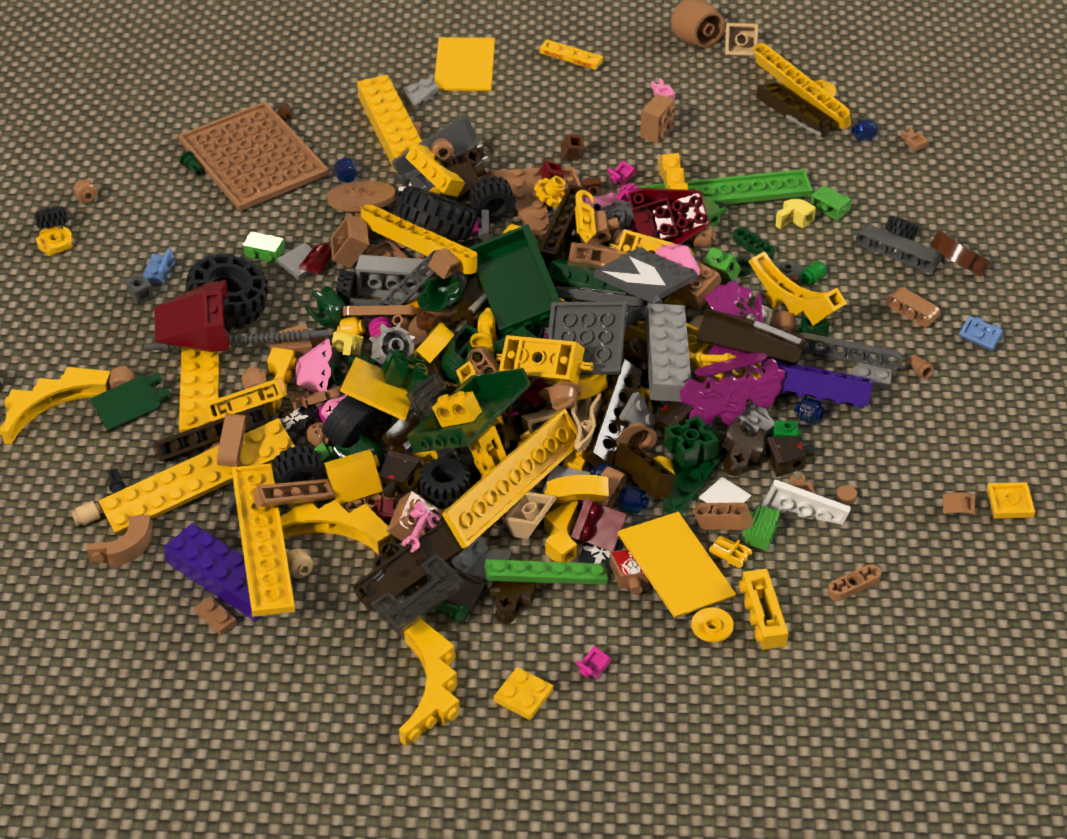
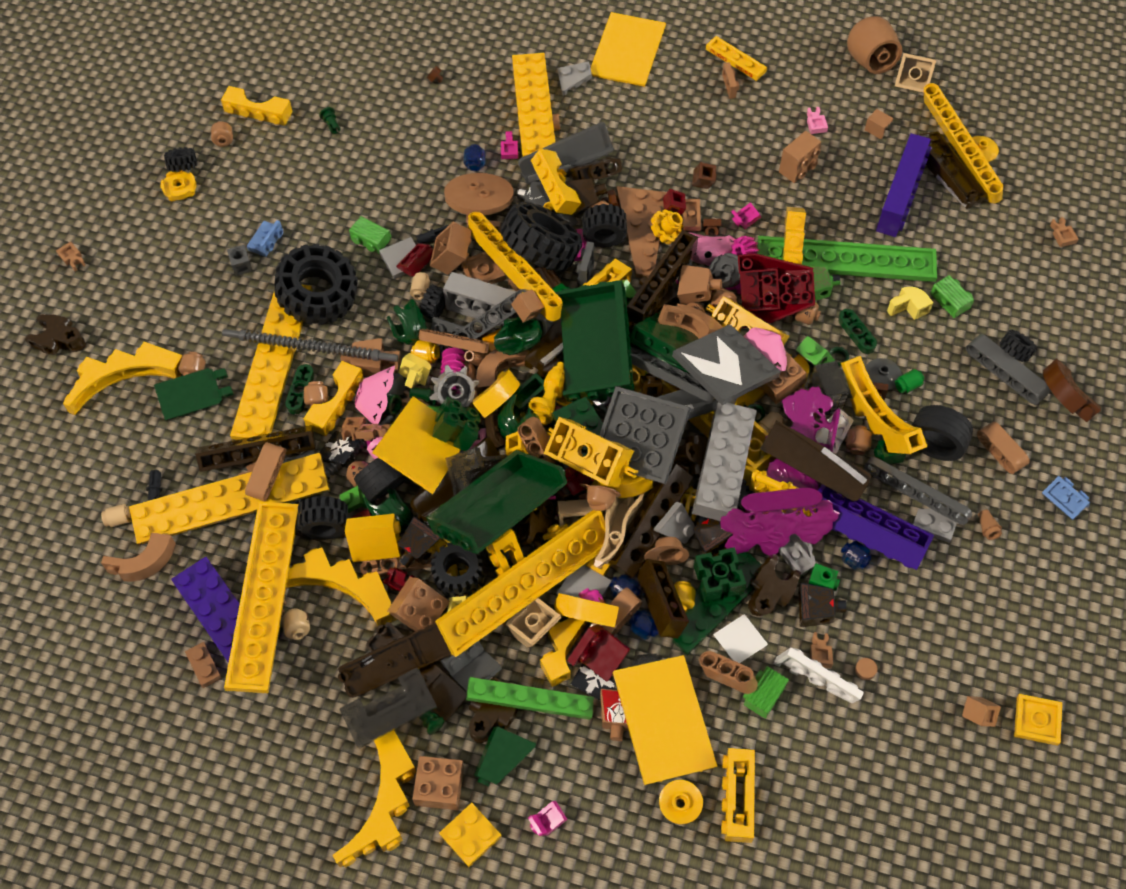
camera: 15 degrees right, 15 degrees up
dark red wedge [154,280,229,353] -> none
medium nougat plate [178,101,330,211] -> none
yellow brick [205,377,287,422] -> none
medium nougat brick [253,479,335,507] -> none
bright pink bar [402,501,441,553] -> none
reddish brown tile [416,311,435,330] -> none
medium nougat head [431,138,454,162] -> none
yellow brick [432,391,482,427] -> none
yellow plate [575,190,596,243] -> none
yellow arm [709,535,752,568] -> none
medium nougat beam [828,564,881,601] -> none
clear blue head [851,119,877,141] -> none
none -> yellow arch [221,86,293,126]
none -> dark green beam [285,364,315,414]
none -> tan brick [410,272,430,300]
none -> medium nougat brick [412,756,464,810]
none -> black axle [416,225,449,244]
none -> dark green slope [473,726,536,787]
none -> dark pink plate [501,131,518,159]
none -> medium nougat plate [722,62,739,99]
none -> clear smoke brick [808,361,849,415]
none -> medium nougat panel [865,109,893,139]
none -> dark purple brick [876,133,932,237]
none -> black tyre [912,405,973,461]

